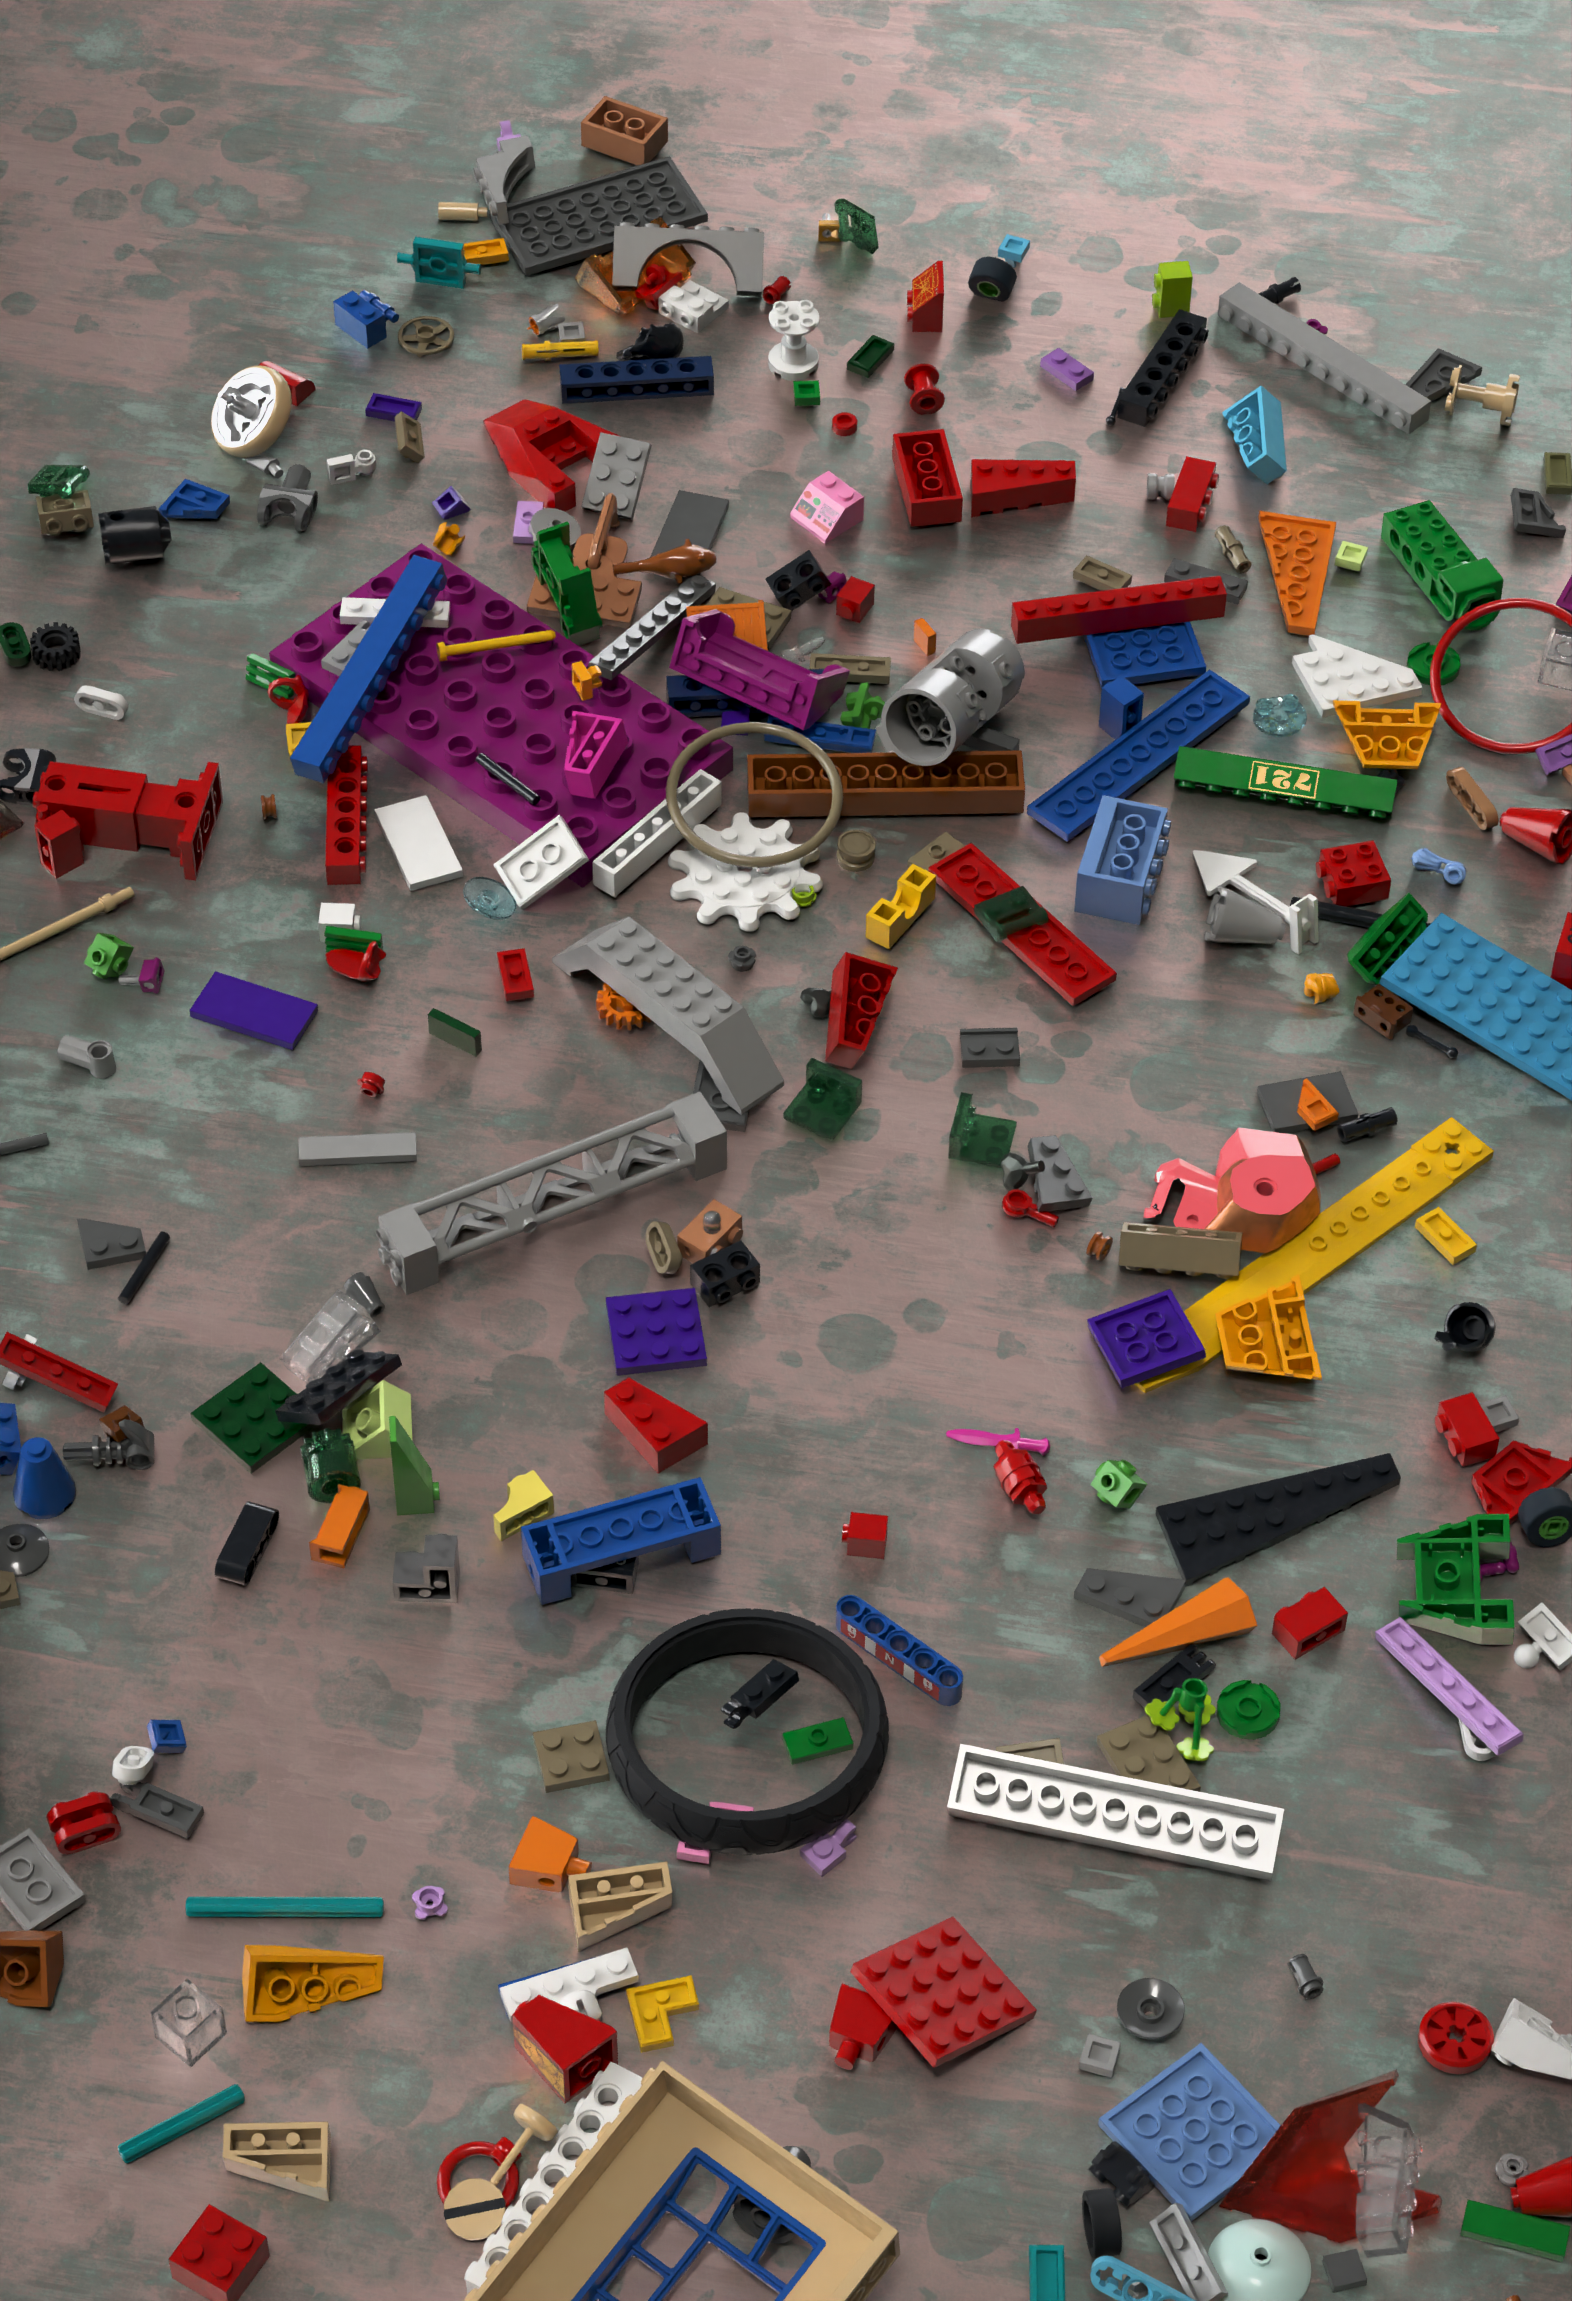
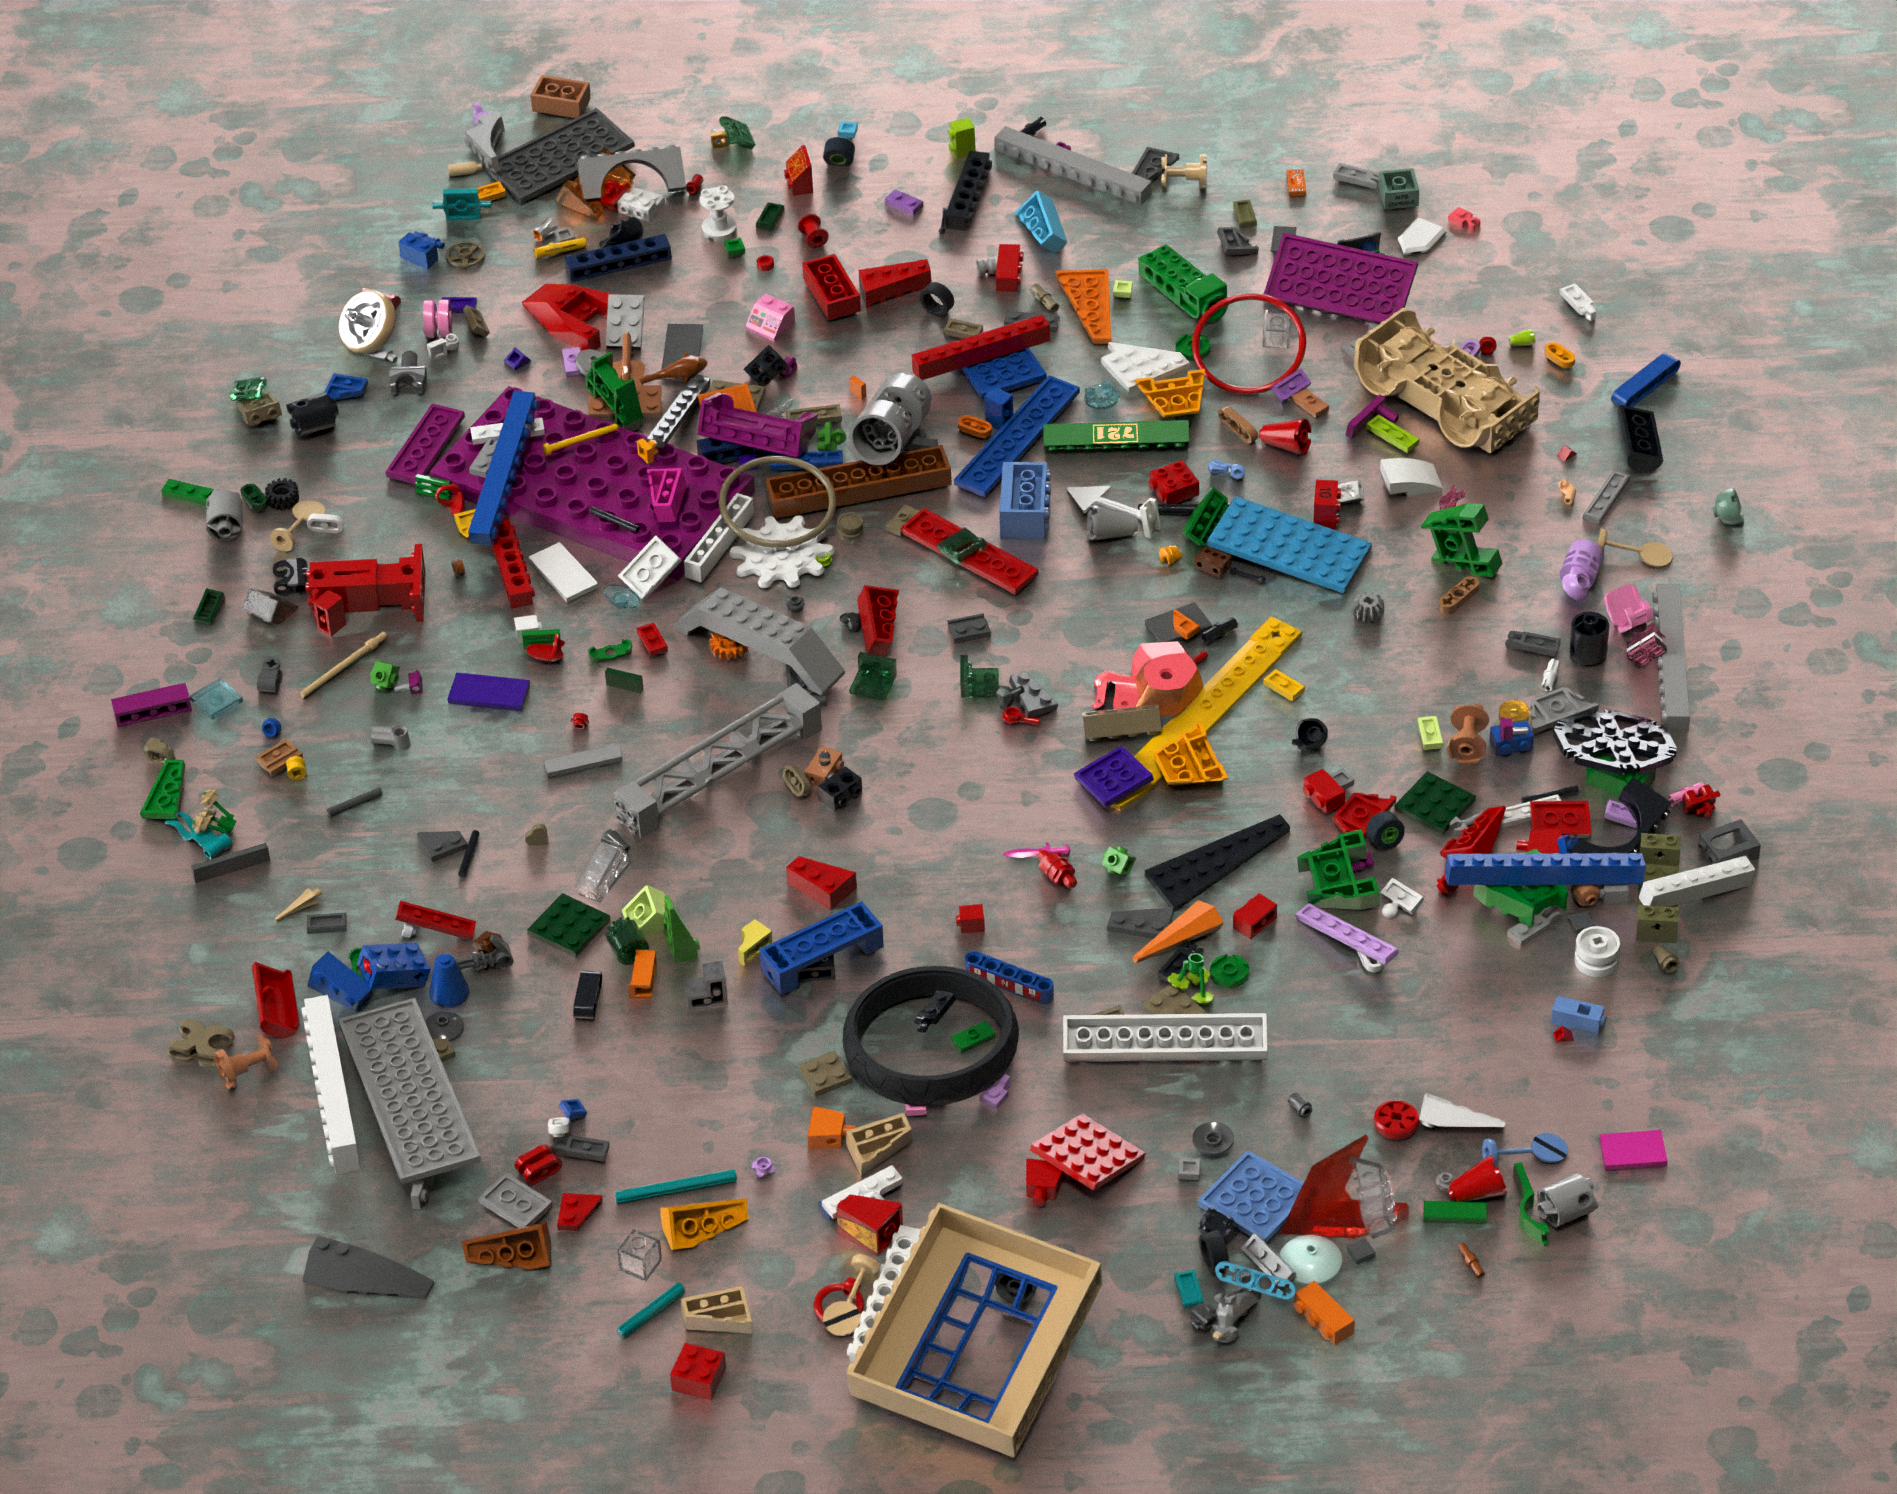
camera: 10 degrees left, 5 degrees down
black plate [275,1350,402,1425] -> none
light orange arm [433,522,465,556] -> none
dark purple plate [606,1288,707,1376] -> none
yellow tile [626,1975,699,2053] -> none
red brick [836,576,875,623] -> none
yellow arch [865,864,936,949] -> none
dark orange bush [1086,1231,1113,1261] -> none
none -> tan piece [270,500,325,552]
none -> magenta plate [386,403,465,484]
none -> bright pink wheel [423,300,453,339]
none -> dark tan tile [525,824,549,846]
none -> red wing [557,1193,603,1231]
none -> green piece [588,639,632,662]
none -> black tyre [919,282,955,317]
none -> orange plate [958,415,992,438]

